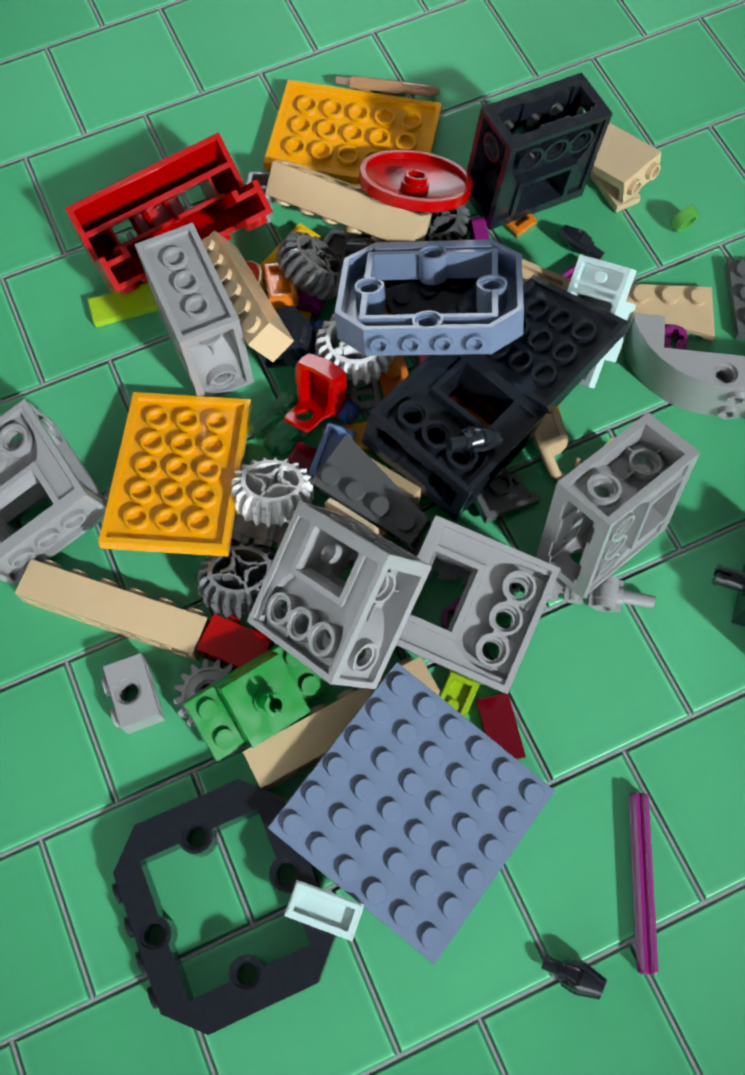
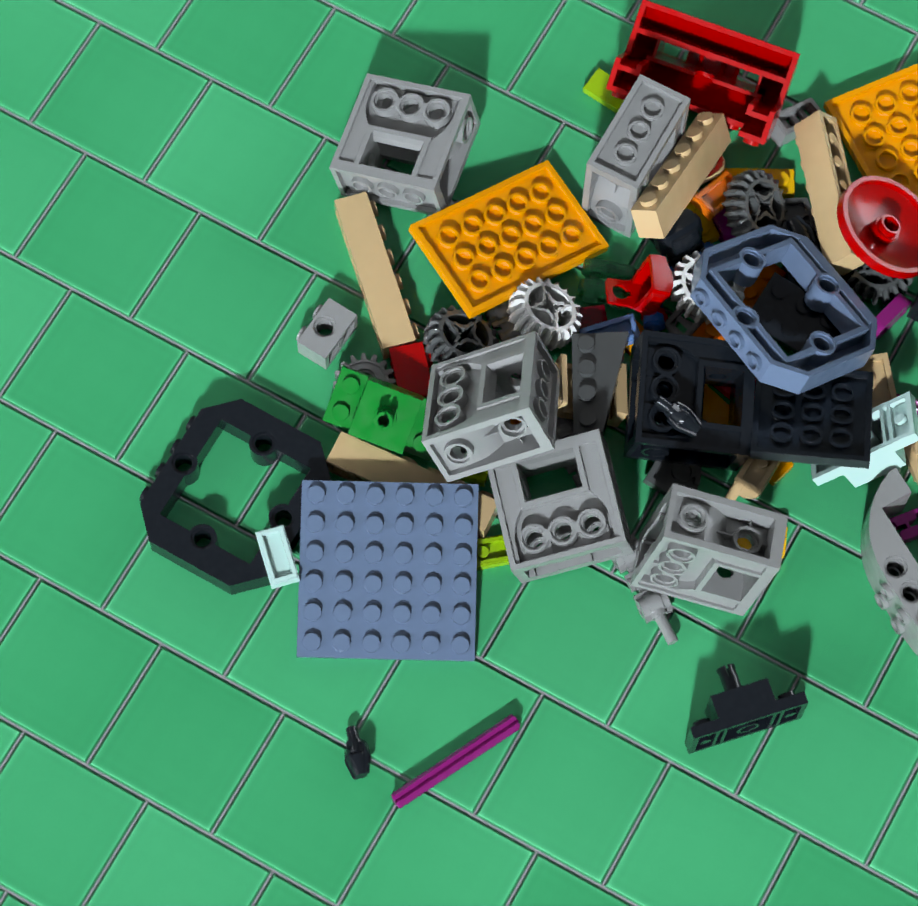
camera: 50 degrees right, 0 degrees up
dark red tile [476,693,526,760] -> none

